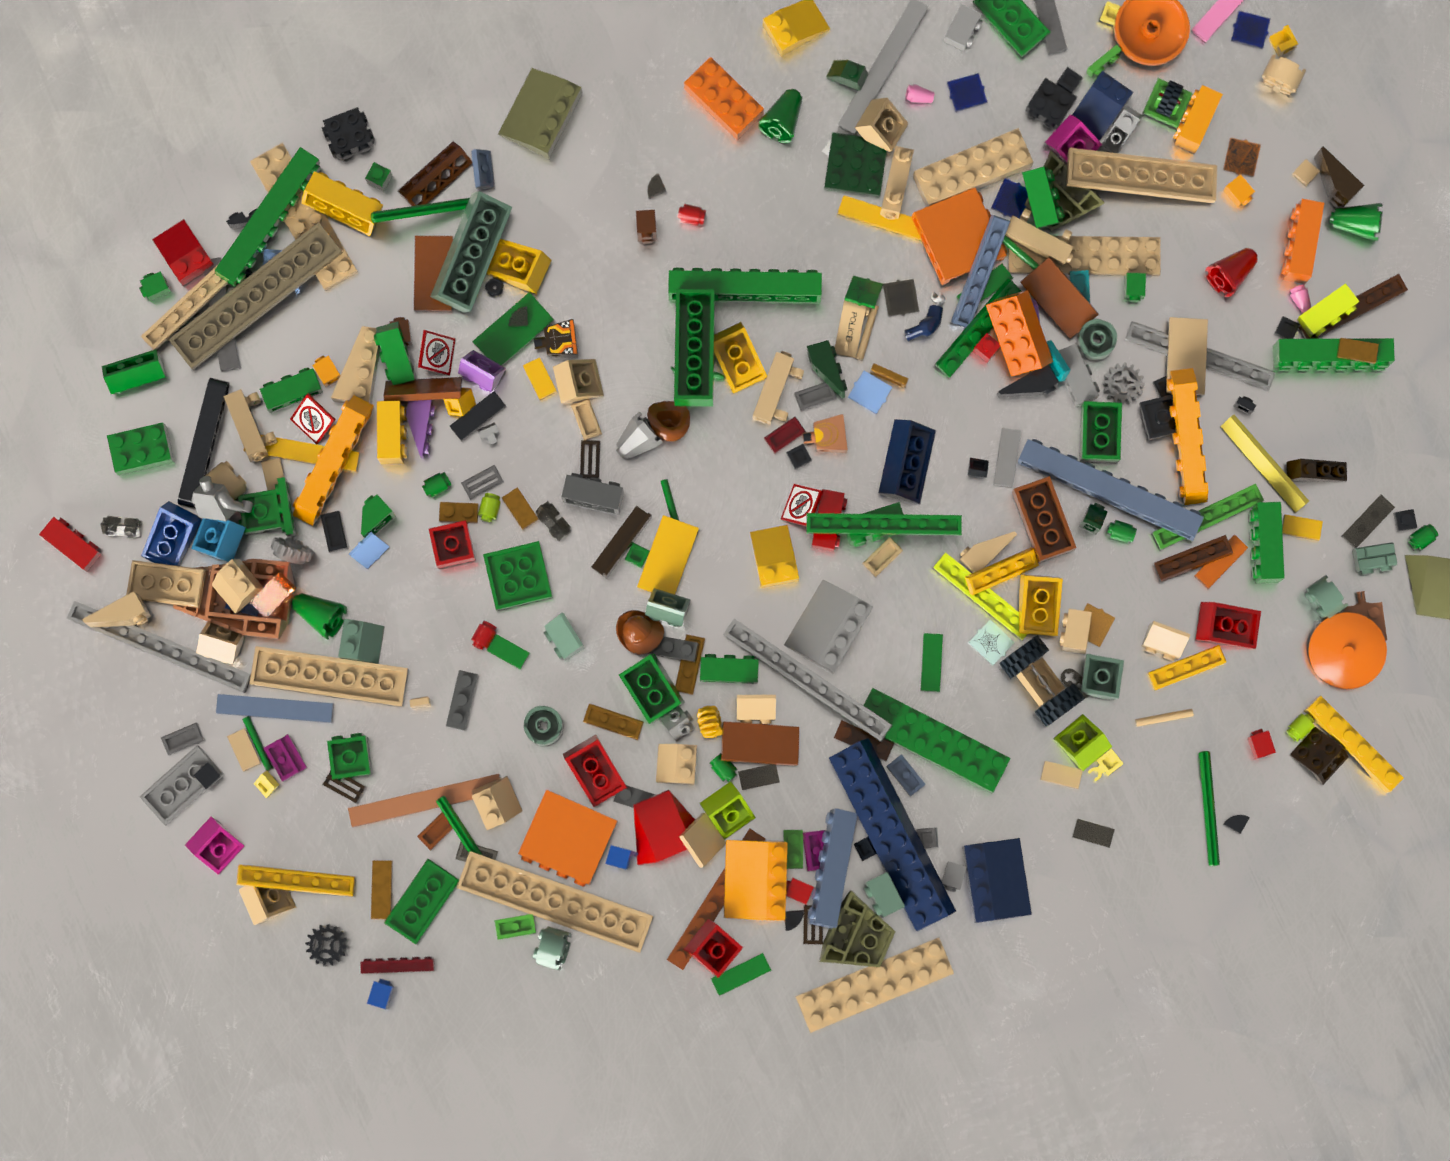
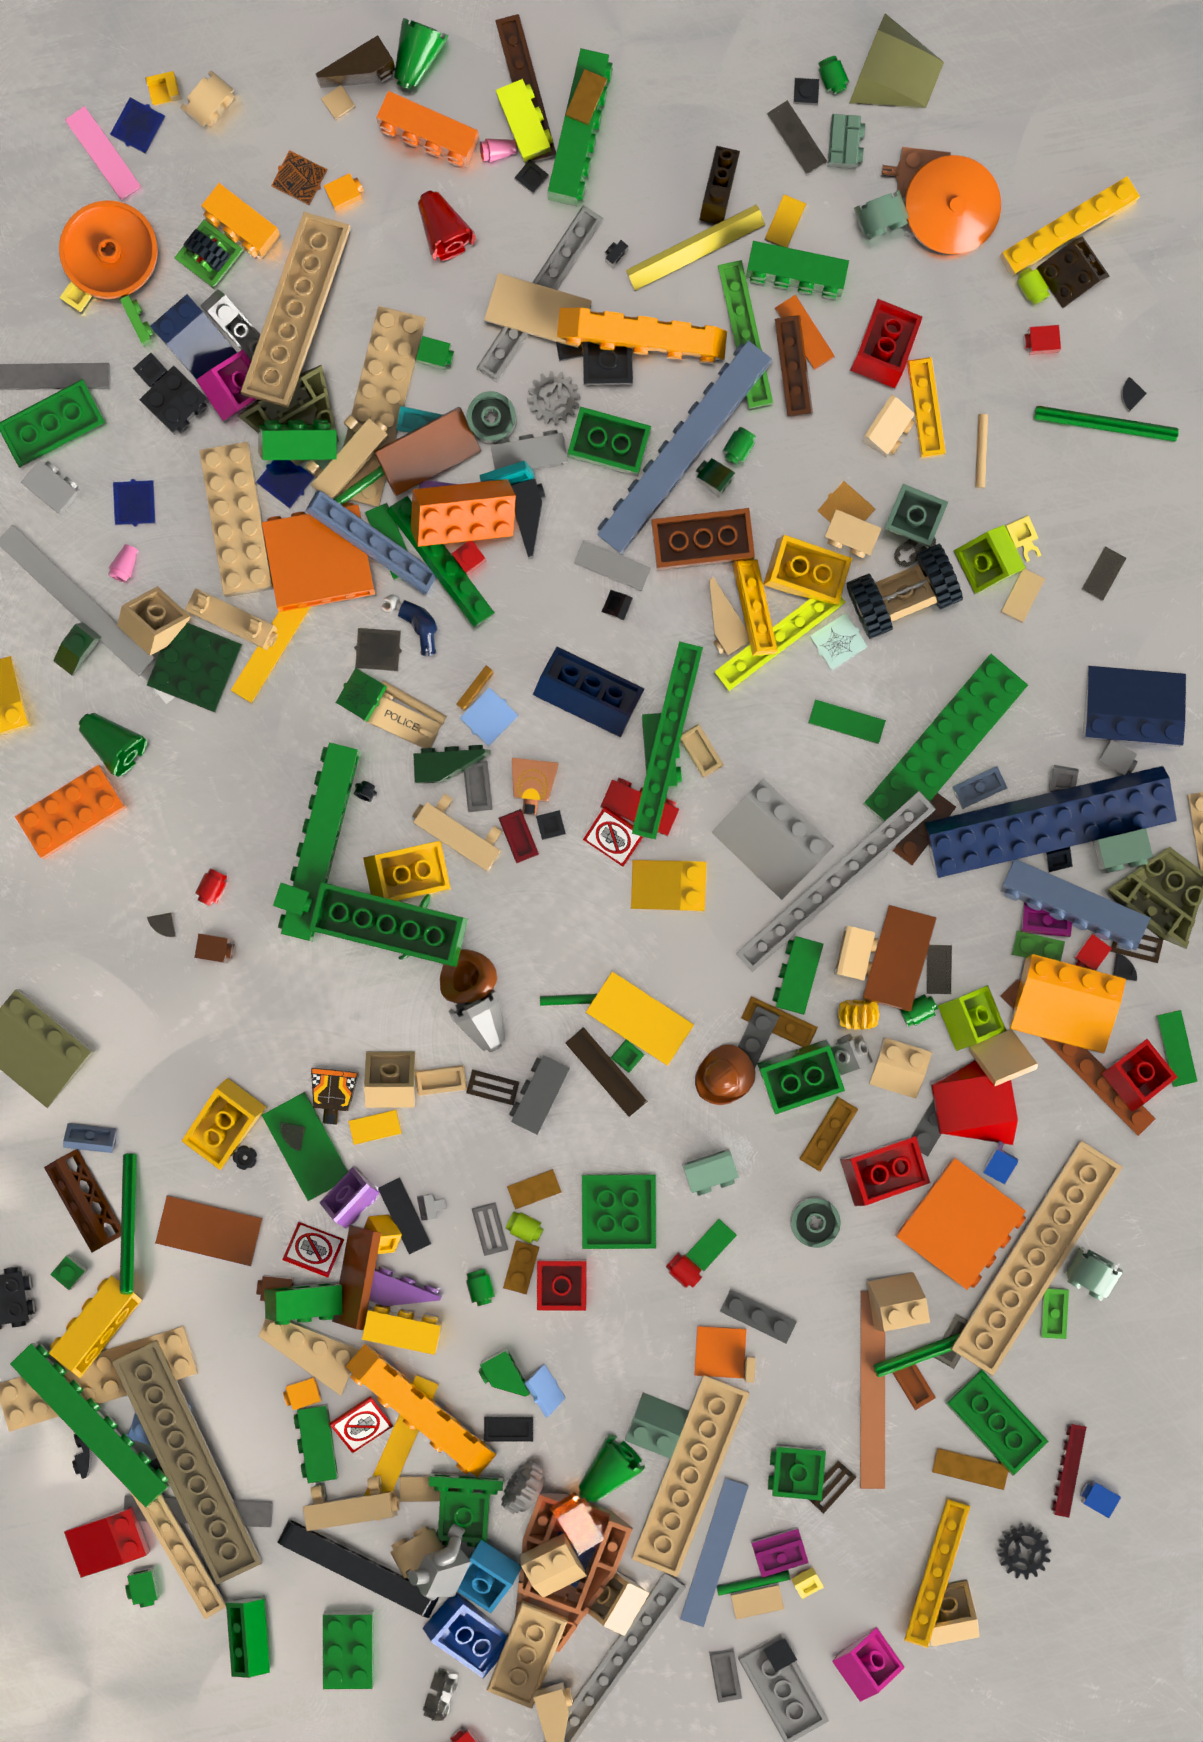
camera: 75 degrees left, 5 degrees up
sand green brick [430,191,512,313] -> none
clear smoke hinge [536,501,571,541] -> none
sand green slope [645,588,691,627] -> none
none -> green brick [273,883,313,916]
none -> black plate [354,781,377,802]
none -> orange tile [694,1326,746,1379]

